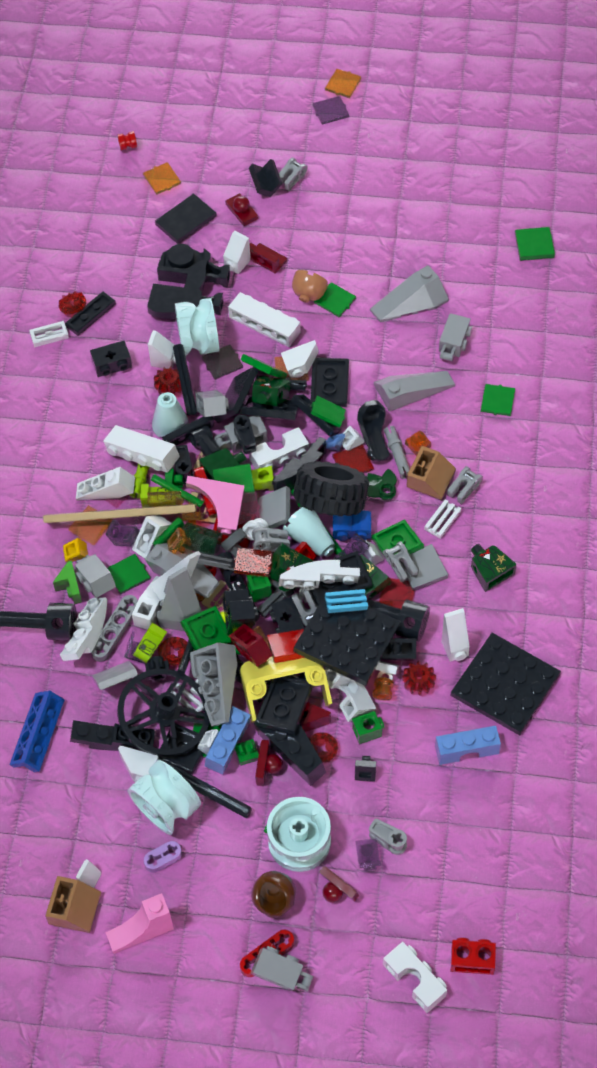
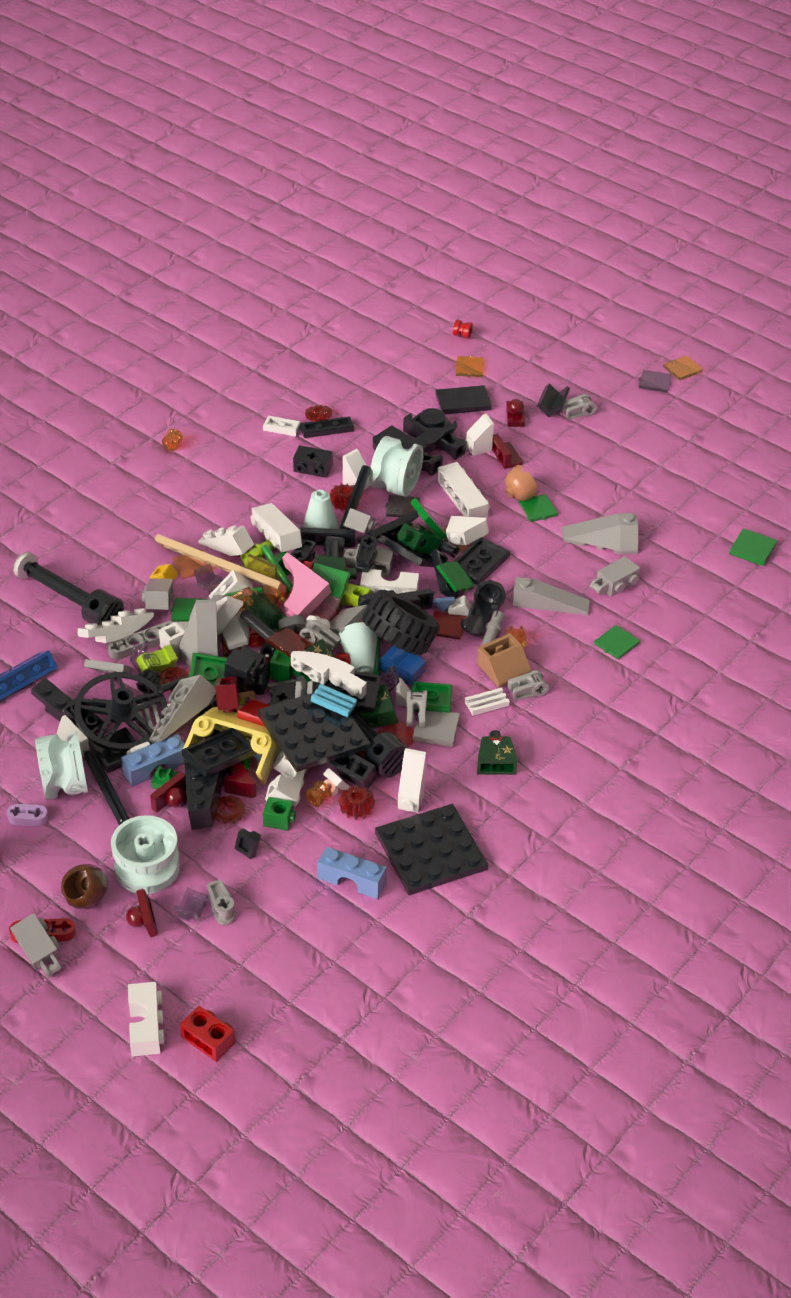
camera: 30 degrees right, 15 degrees down
bright green slope [53,561,82,604] -> none
dark green plate [367,469,397,500] -> none

